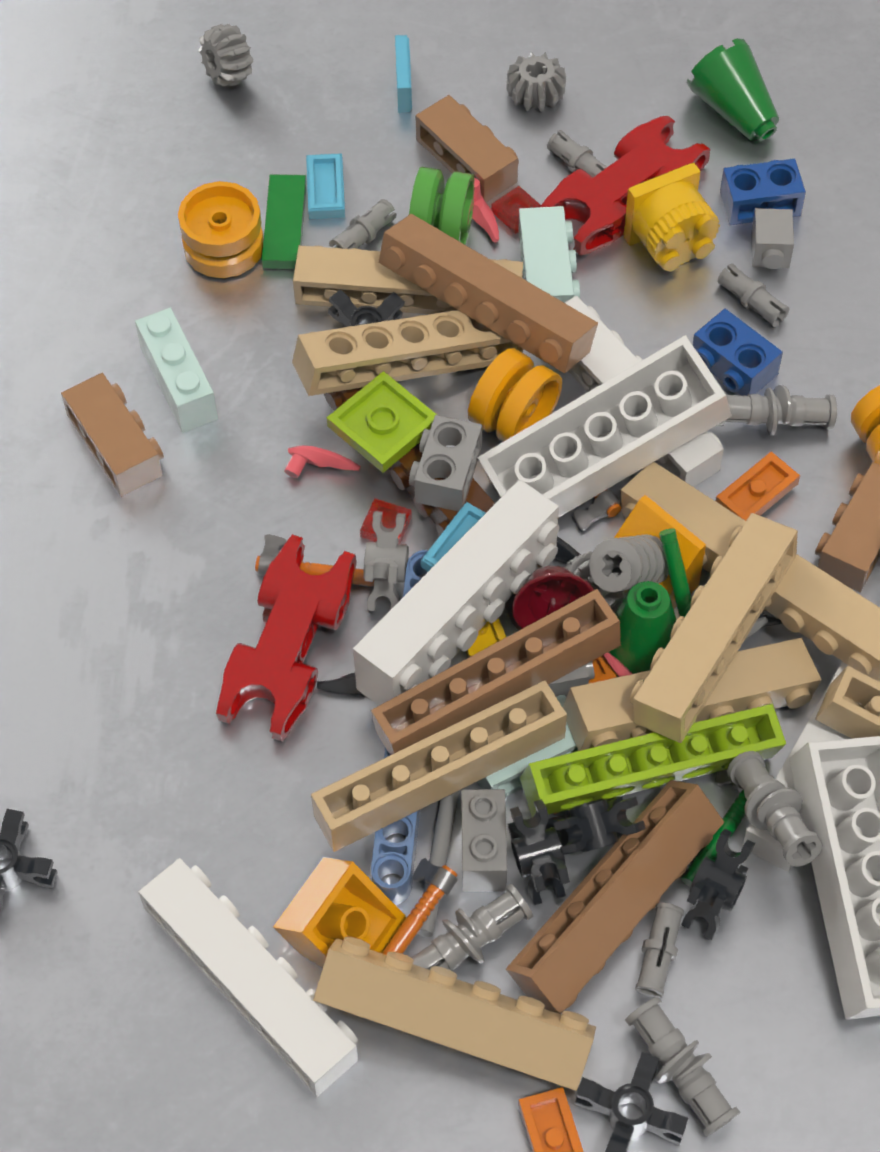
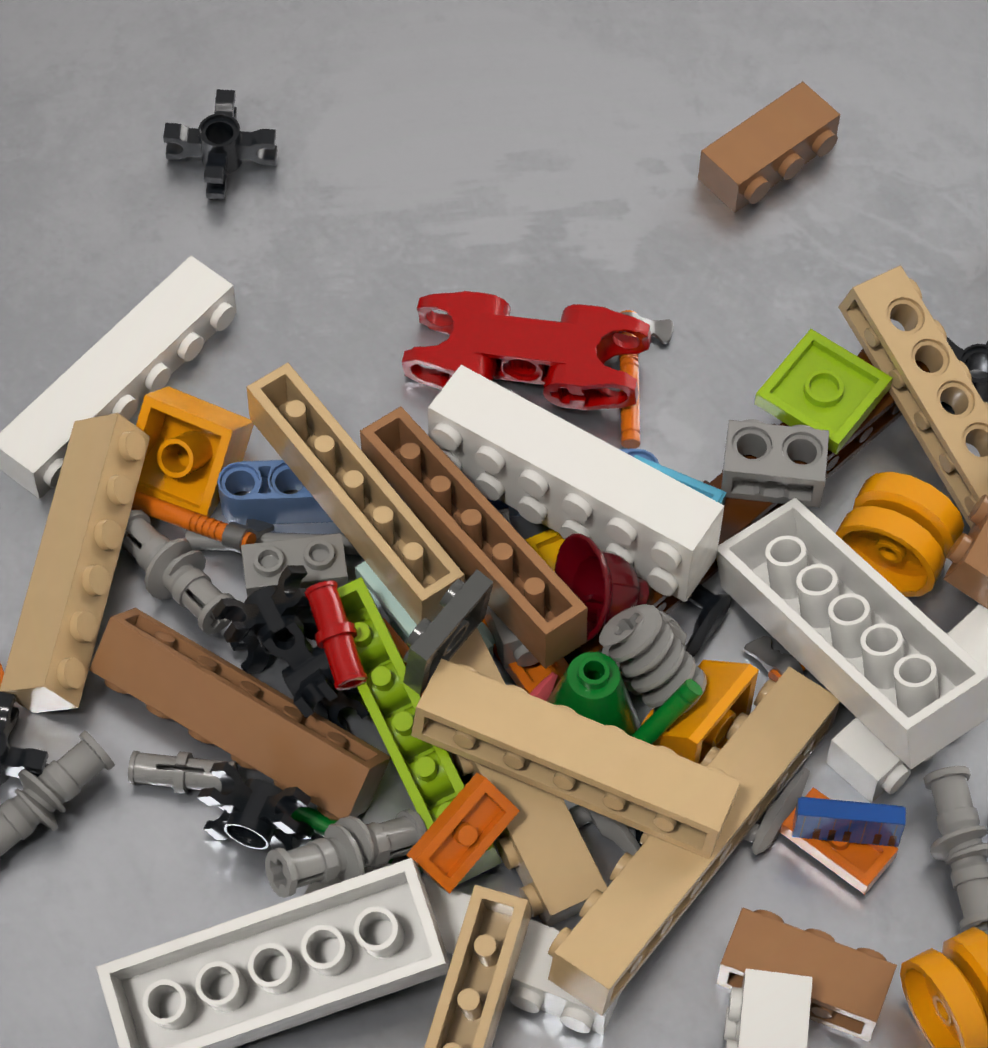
camera: 80 degrees right, 0 degrees up
light aqua brick [135,307,218,433] -> none
coral bar [284,445,361,479] -> none
clear red tile [360,498,412,545] -> none
light grey pin [363,511,409,611] -> none
none -> red pin [305,580,368,690]
none -> dark grey plate [403,569,494,695]
none -> orange plate [406,772,520,894]
none -> blue tile [792,797,906,847]

